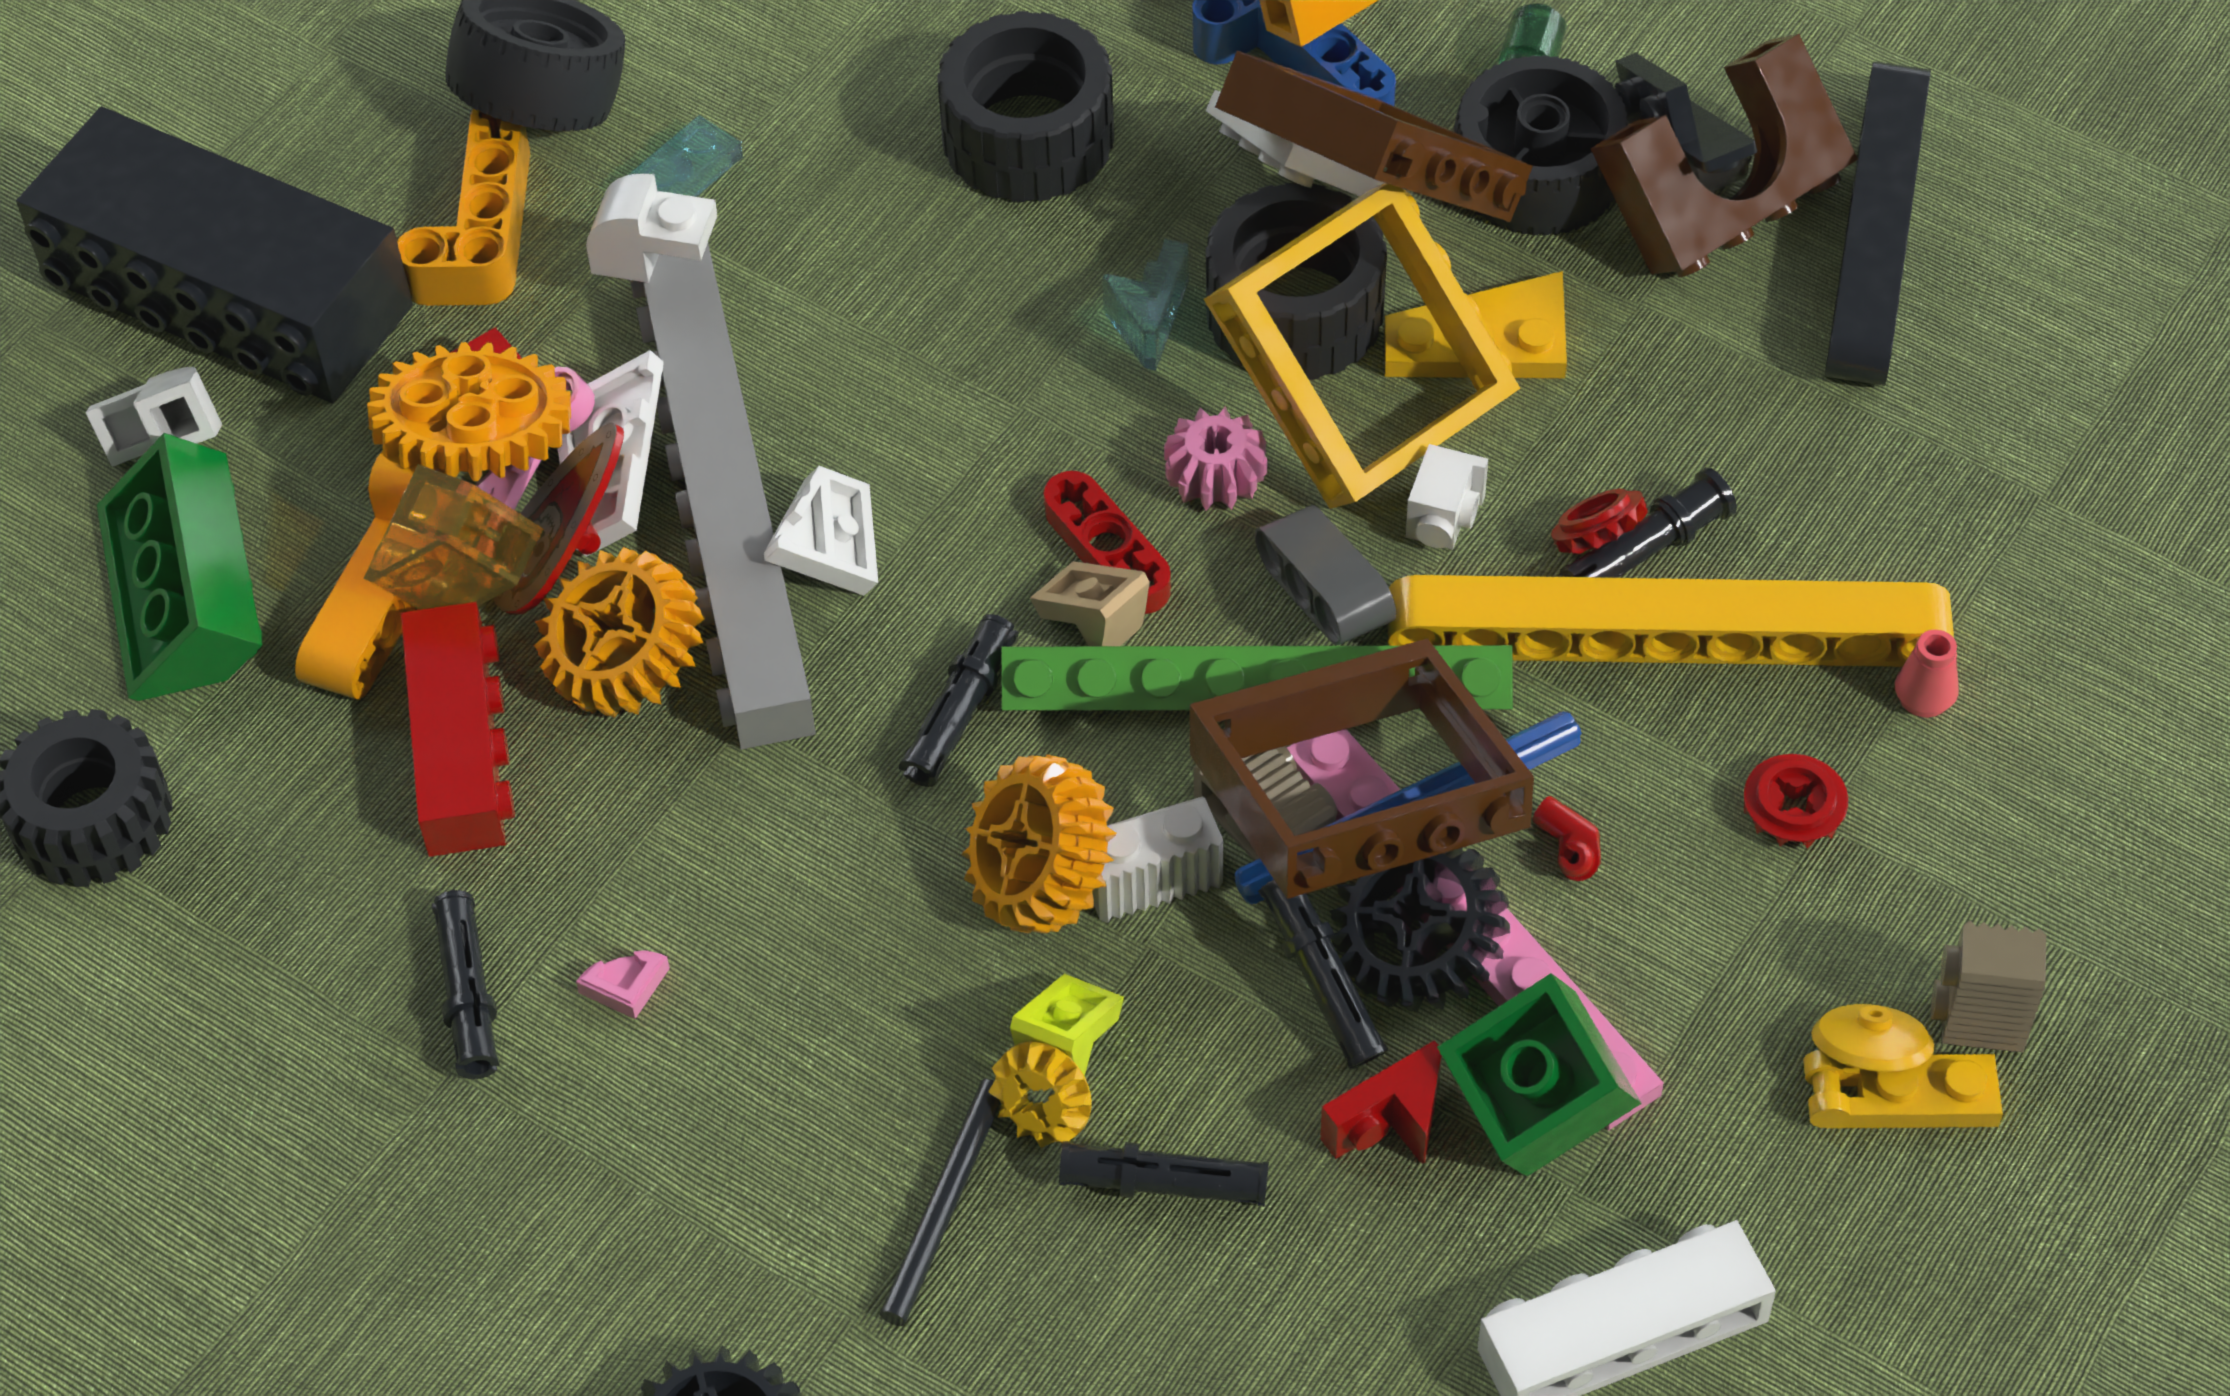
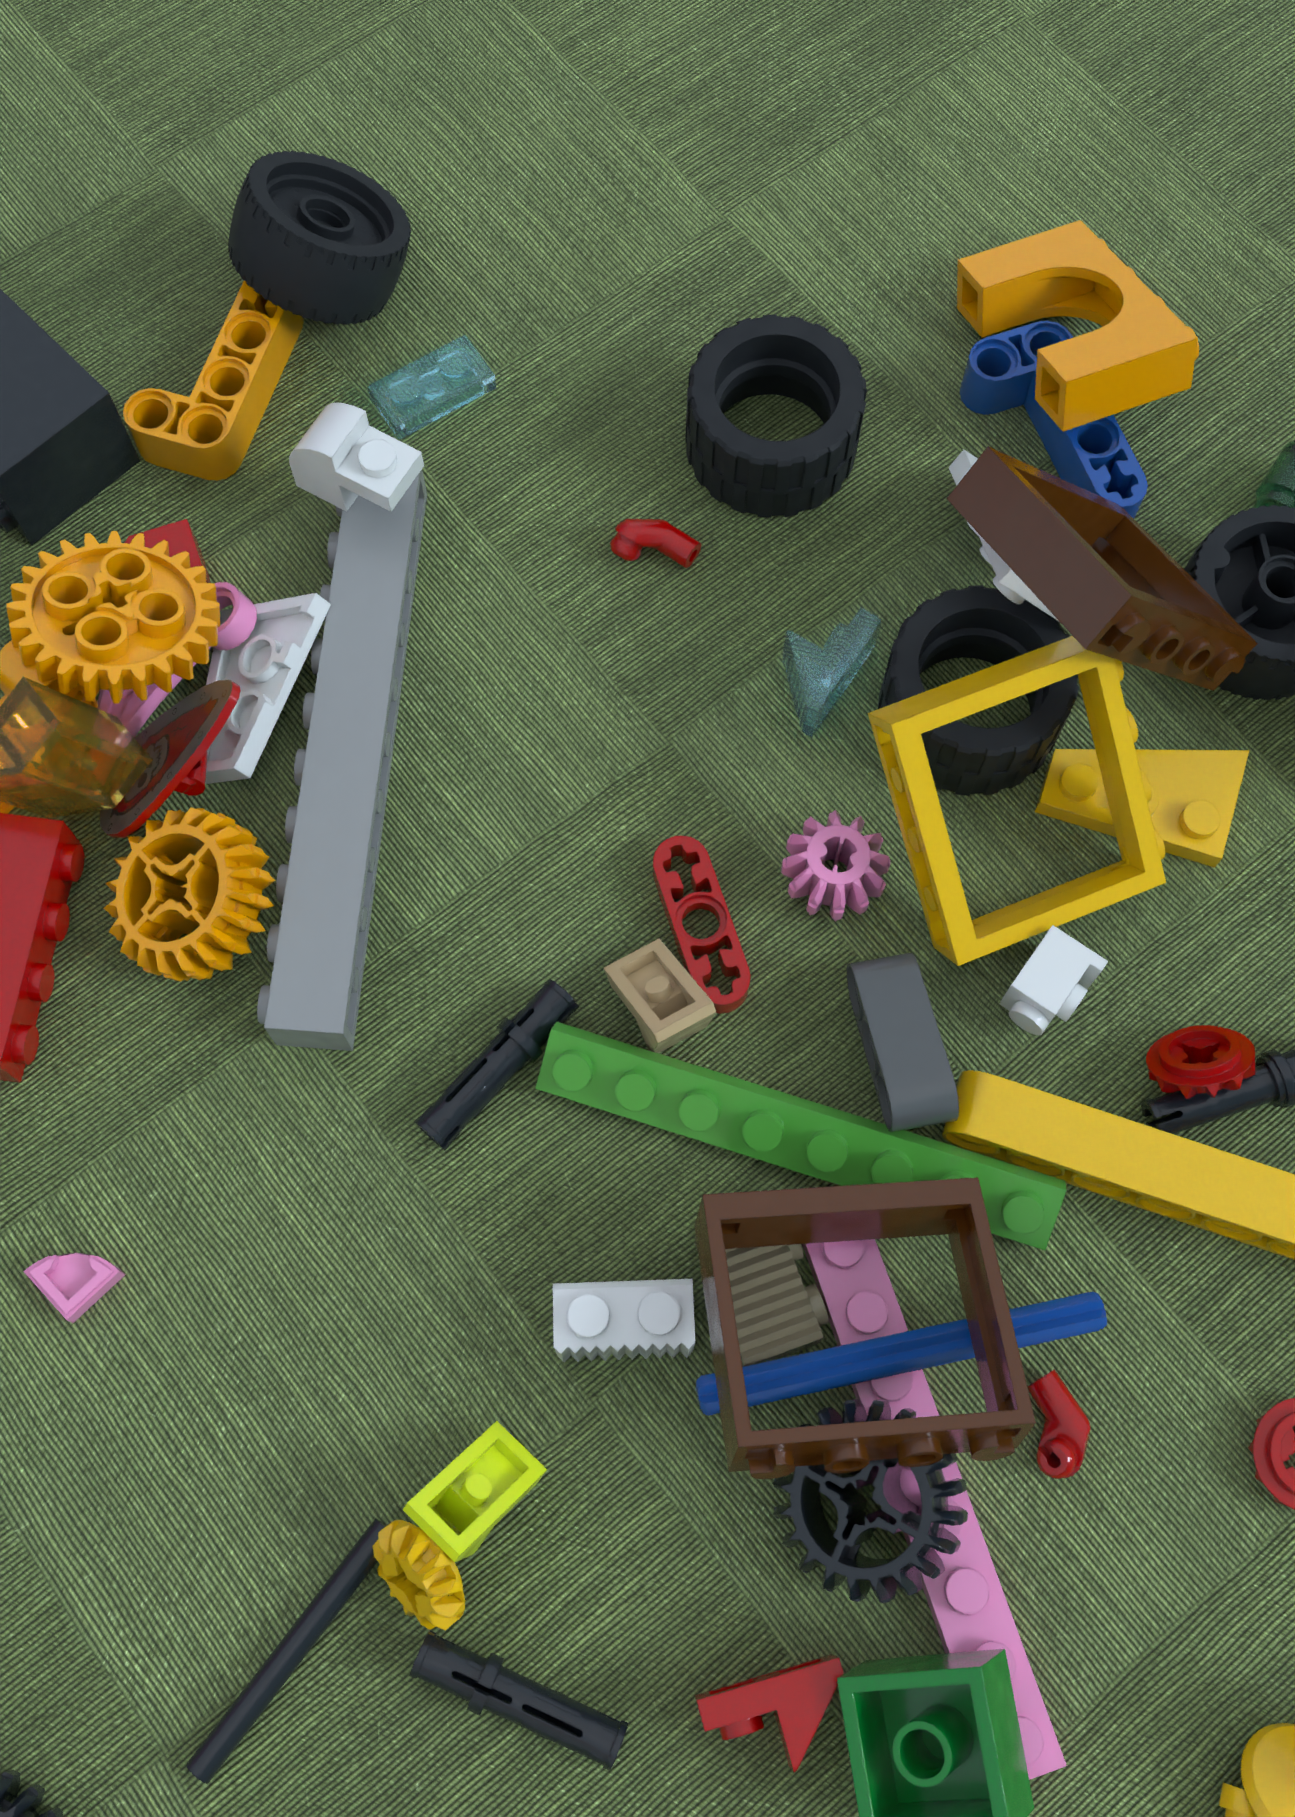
camera: 15 degrees right, 15 degrees up
white wing [764,466,878,596] -> none
light orange gear [961,755,1117,934] -> none
black pin [1258,880,1389,1070] -> none
none -> red arm [610,519,702,568]

